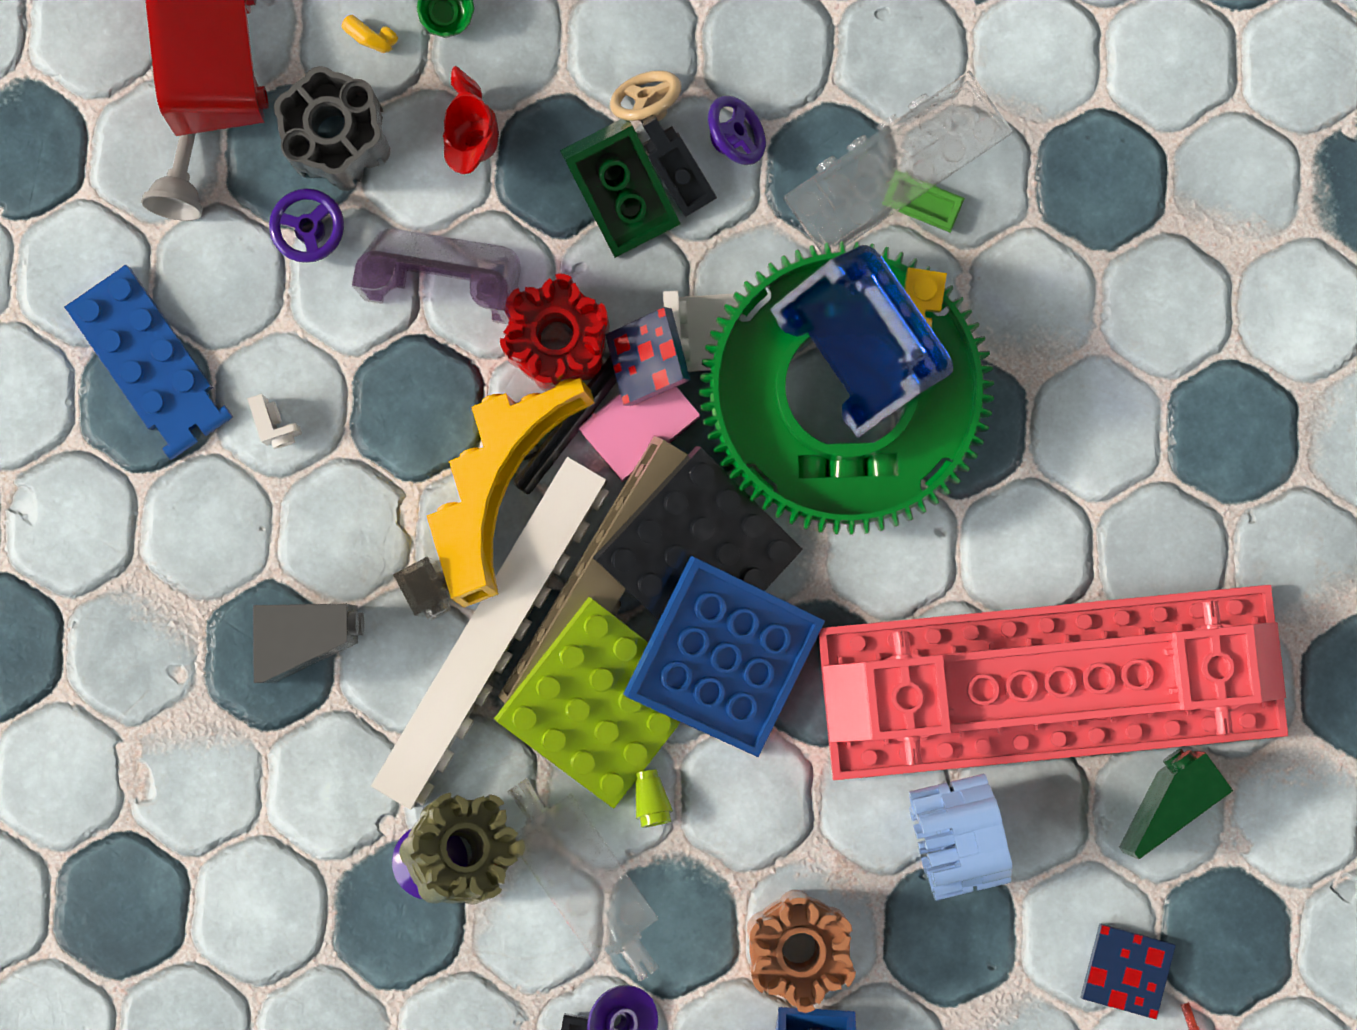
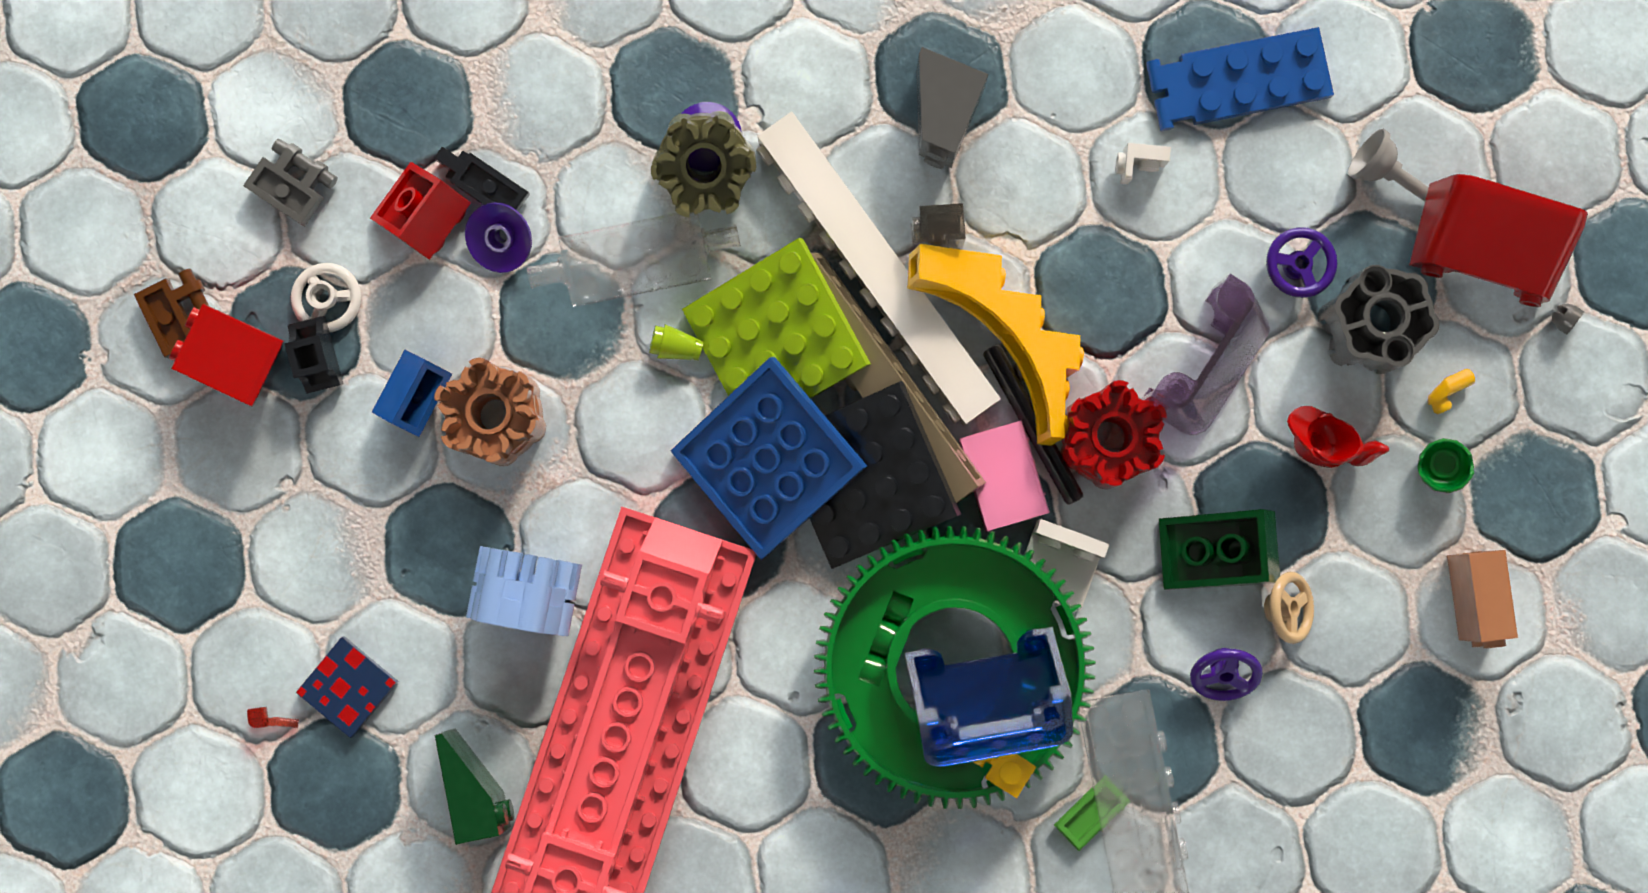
camera: 120 degrees right, 0 degrees up
dark blue tile [605,307,691,406] -> none
black hinge [641,115,717,217] -> none

